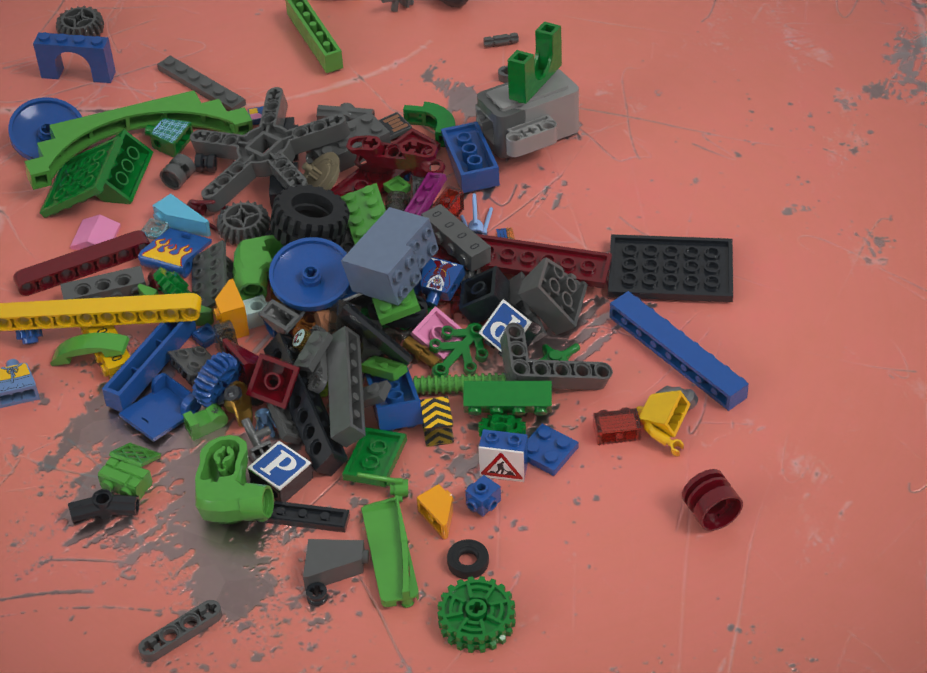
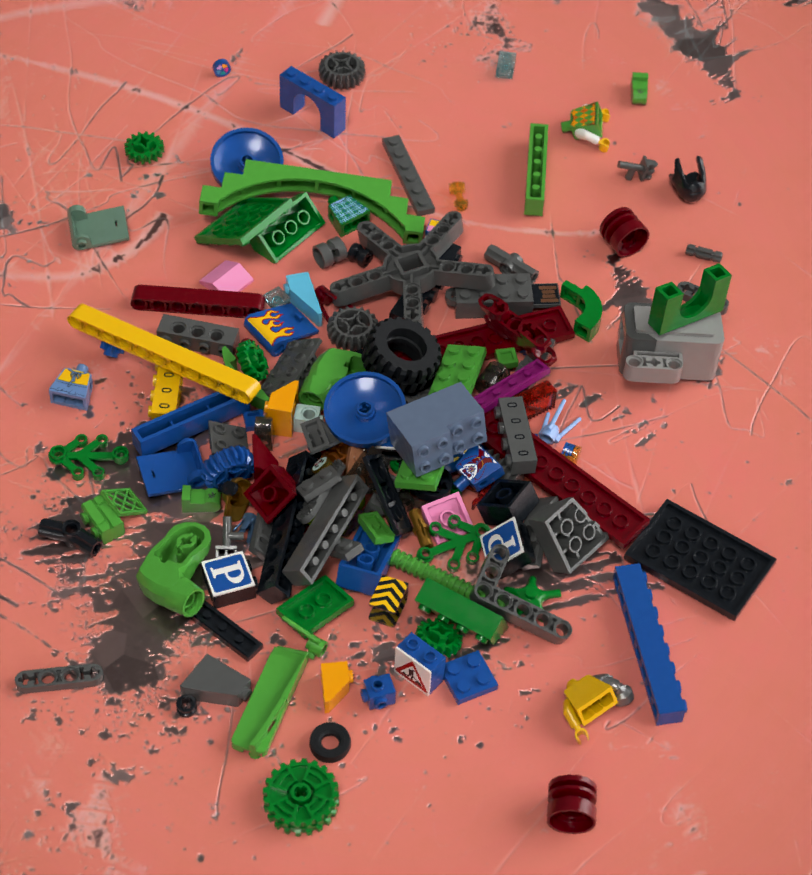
camera: 25 degrees right, 5 degrees up
bright green slope [50,333,129,366] -> none
dark tan piece [302,152,340,190] -> none
blue slope [441,121,500,193] -> none
clear red brick [593,407,642,446] -> none
none -> green plant [48,434,129,481]
none -> clear yellow bar [449,181,468,211]
none -> dark red wheel [599,207,650,257]

